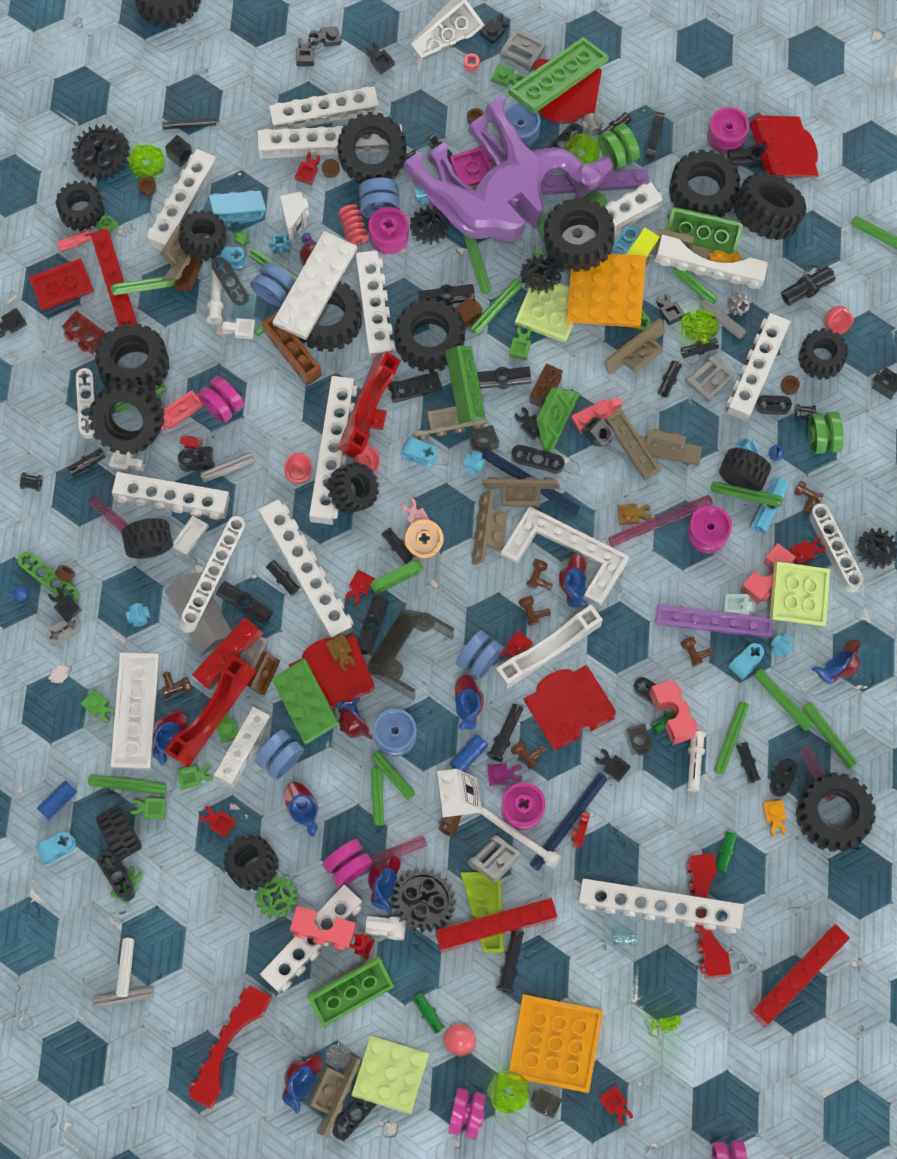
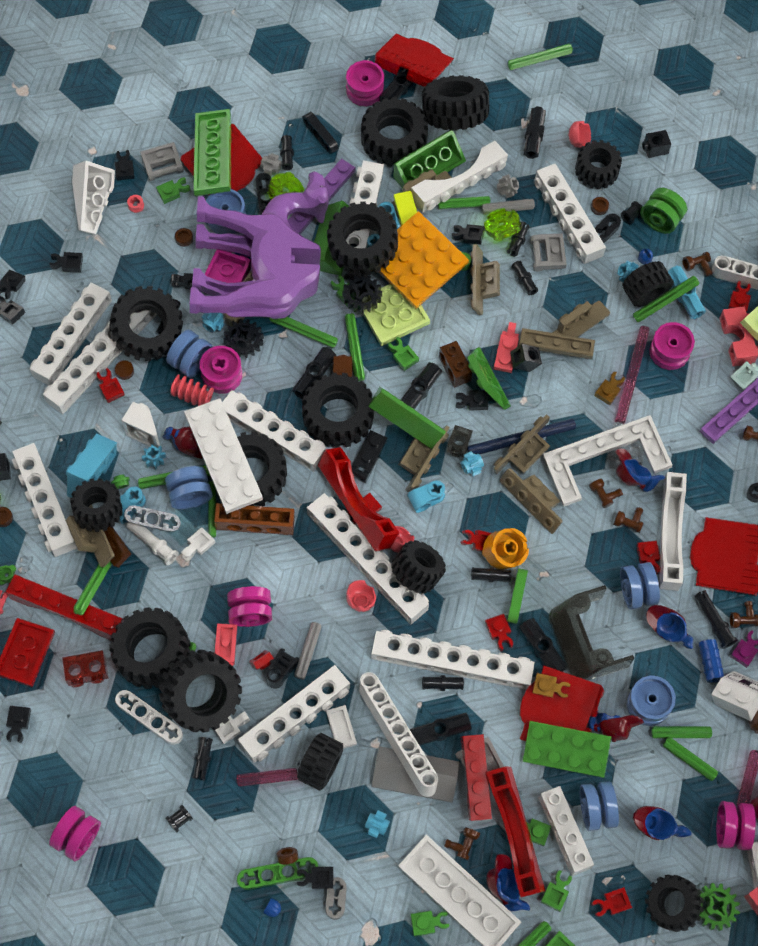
camera: 50 degrees left, 5 degrees down
reddish brown plate [247,652,280,695] -> none
black beam [511,445,565,474] -> none
bright green wheel [598,124,640,171] -> none
light orange plate [708,250,741,263] -> none

